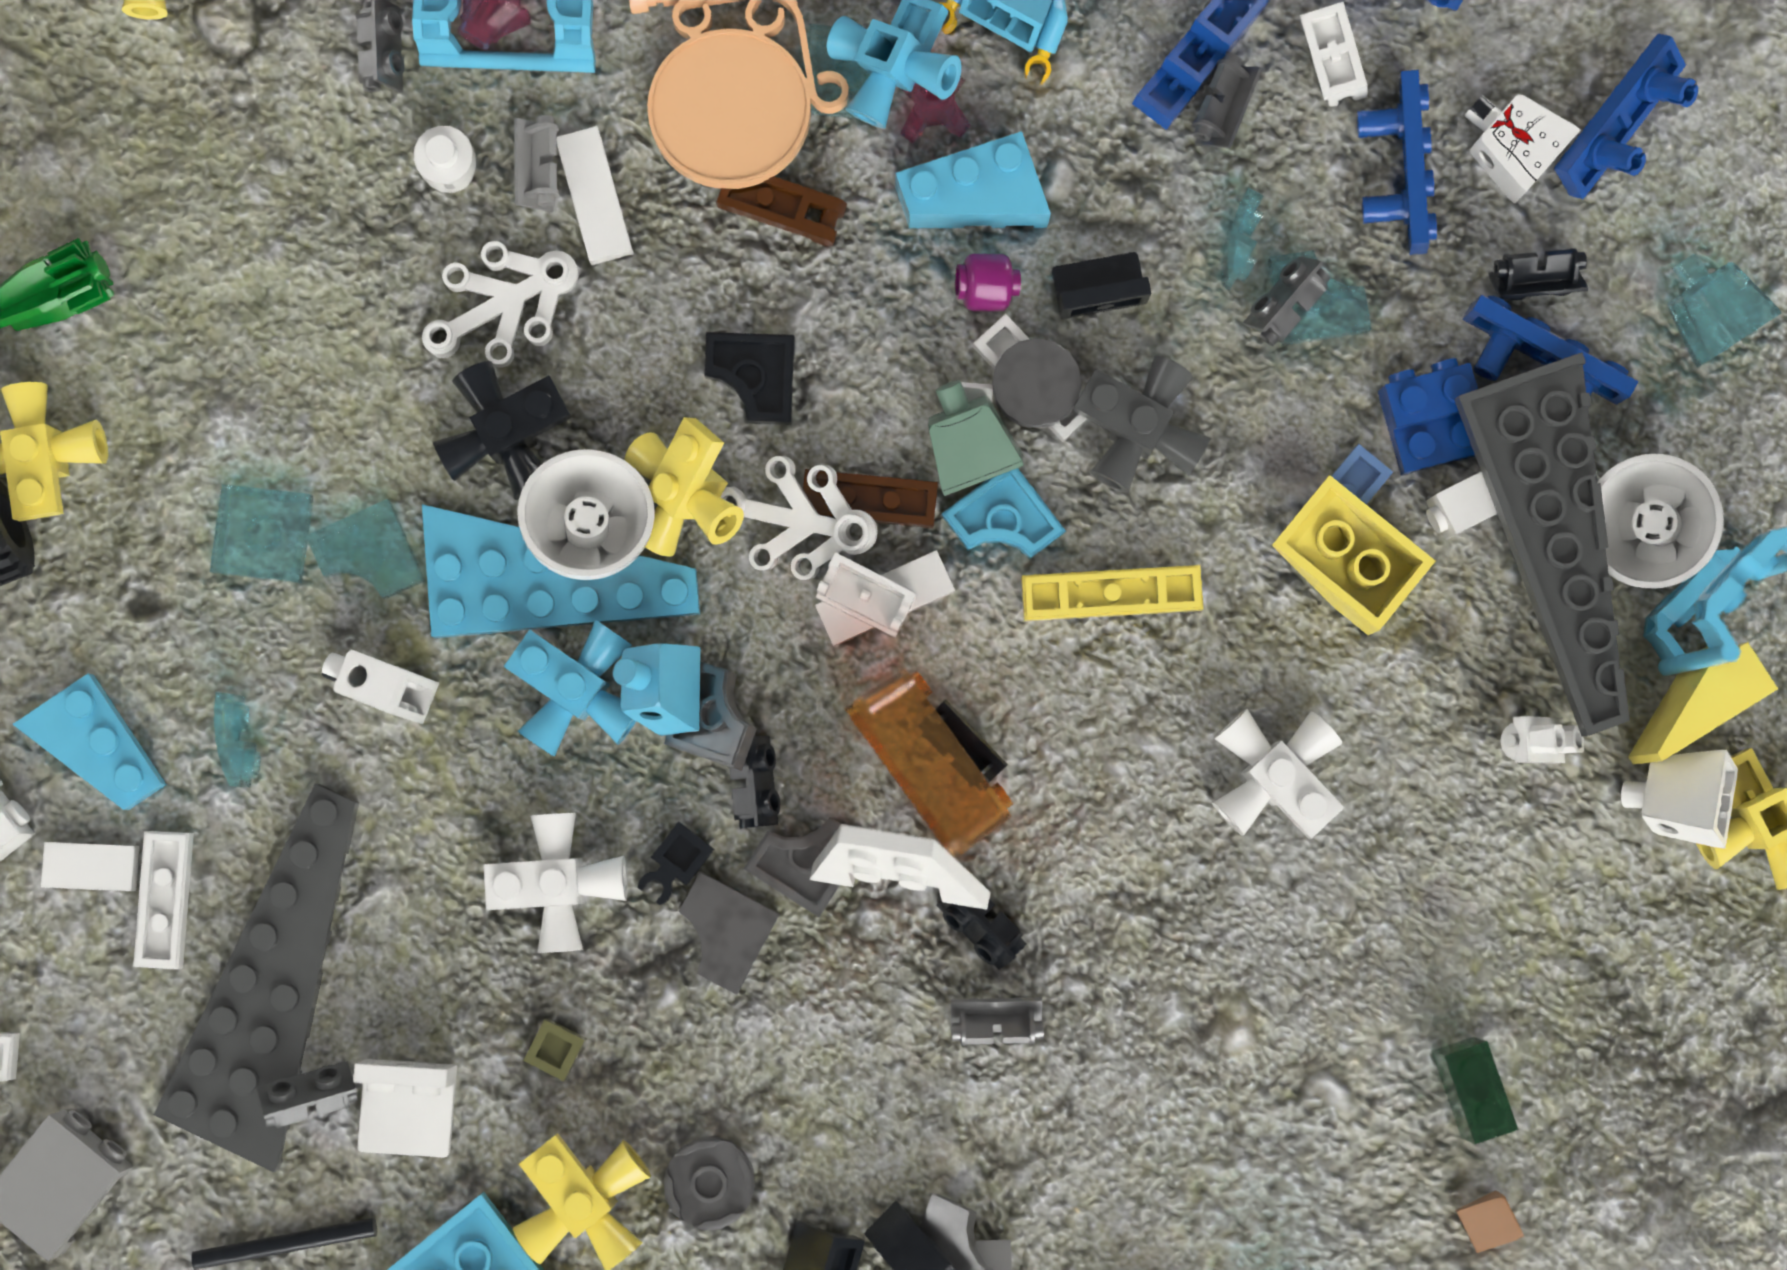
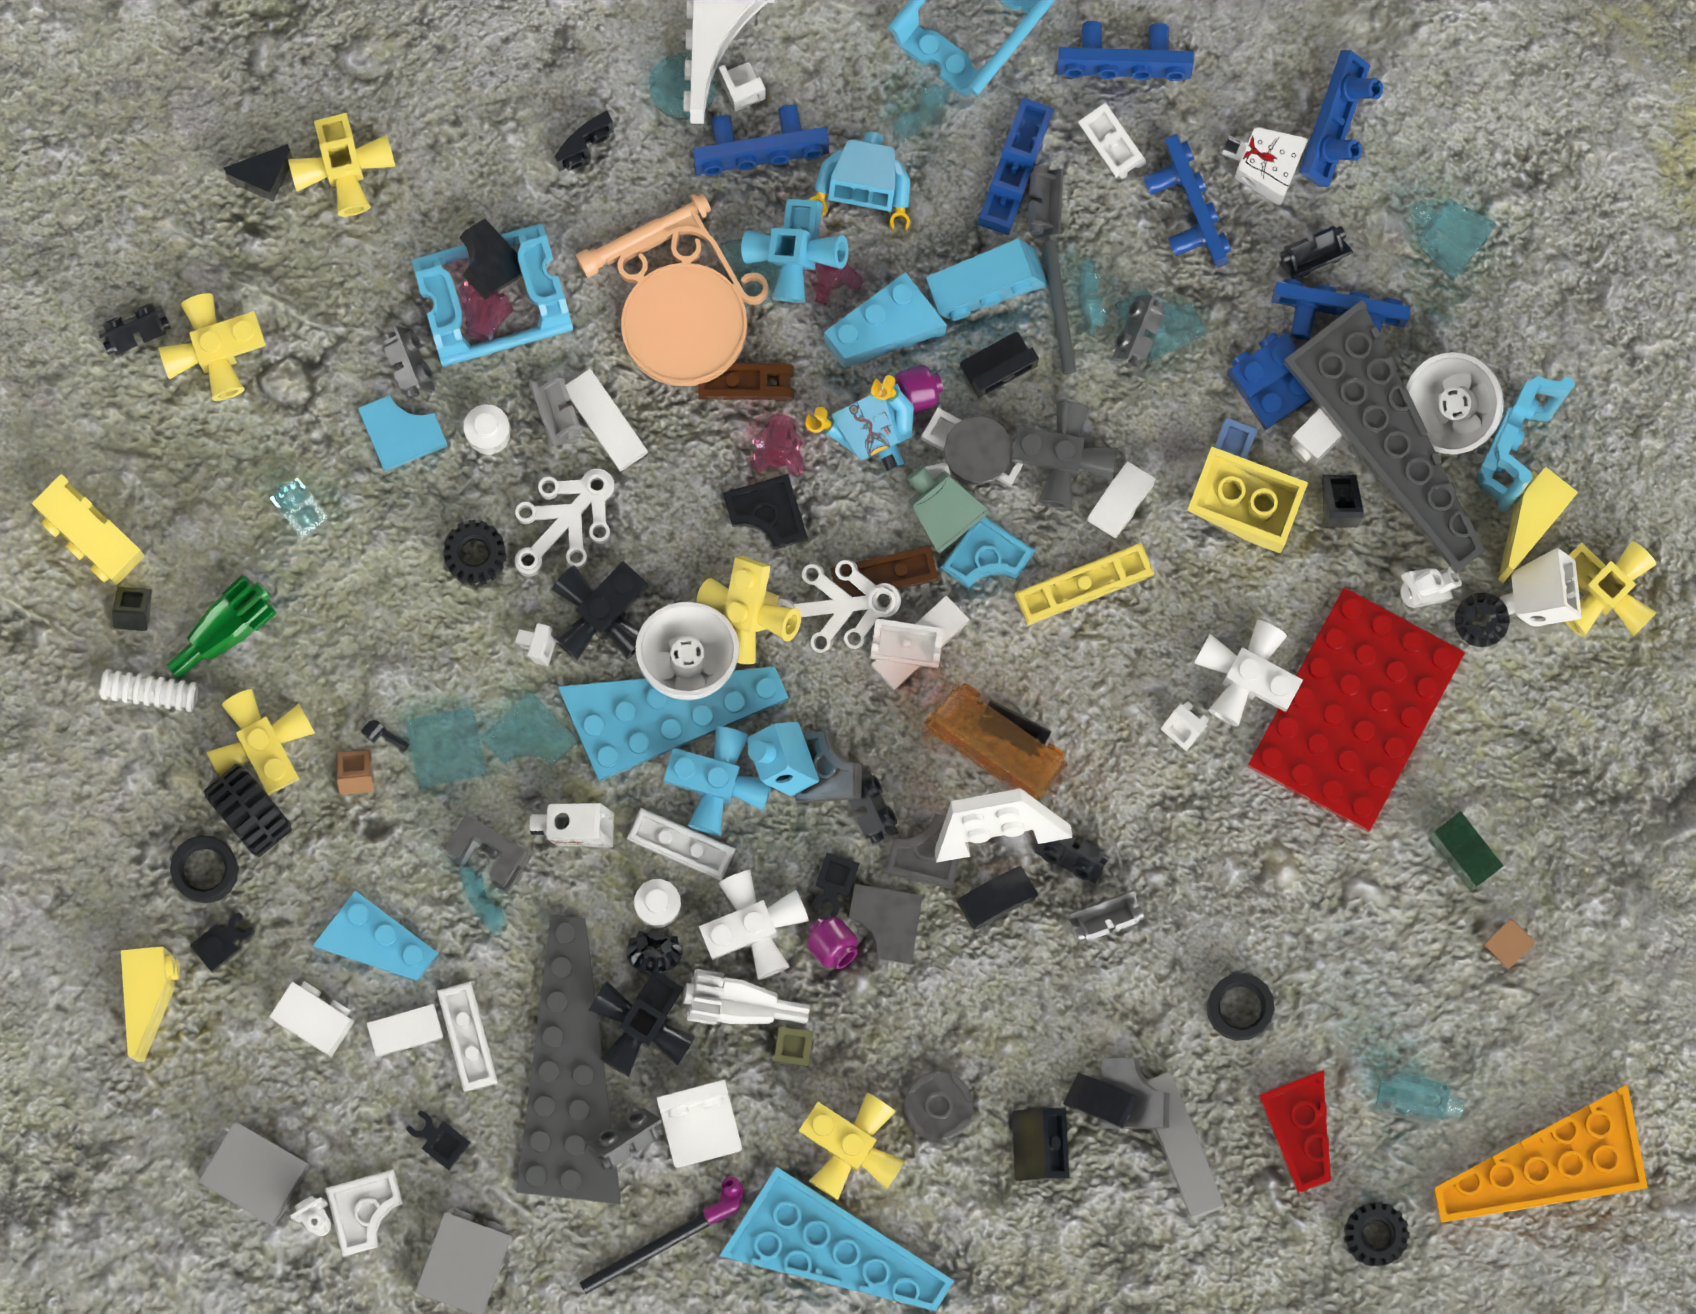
camera: 20 degrees left, 5 degrees down
none -> clear light blue brick [270,478,328,539]
none -> medium nougat slope [336,750,374,795]
none -> medium azure tile [358,395,448,472]
none -> black hand [361,720,410,751]
none -> black plate [406,1111,472,1171]
none -> black tyre [443,520,507,586]
none -> flat silver panel [444,814,530,894]
none -> white tile [515,623,557,666]
none -> black brick [588,973,695,1077]
none -> black gear [626,928,682,973]
none -> white tile [627,808,736,881]
none -> white piece [634,879,681,928]
none -> white piece [683,969,810,1025]
none -> magenta arm [702,1177,744,1225]
none -> clear pink rock [750,414,805,476]
none -> medium azure torso [805,375,914,472]
none -> magenta head [807,917,858,969]
none -> medium azure wedge [926,238,1049,321]
none -> black slope [956,866,1038,931]
none -> dark grey bar [1042,240,1076,374]
none -> white slope [1087,461,1156,538]
none -> white tile [1161,702,1209,751]
none -> black tyre [1207,973,1275,1041]
none -> red plate [1247,587,1465,833]
none -> black slope [1322,475,1364,528]
none -> black gear [1455,593,1510,647]

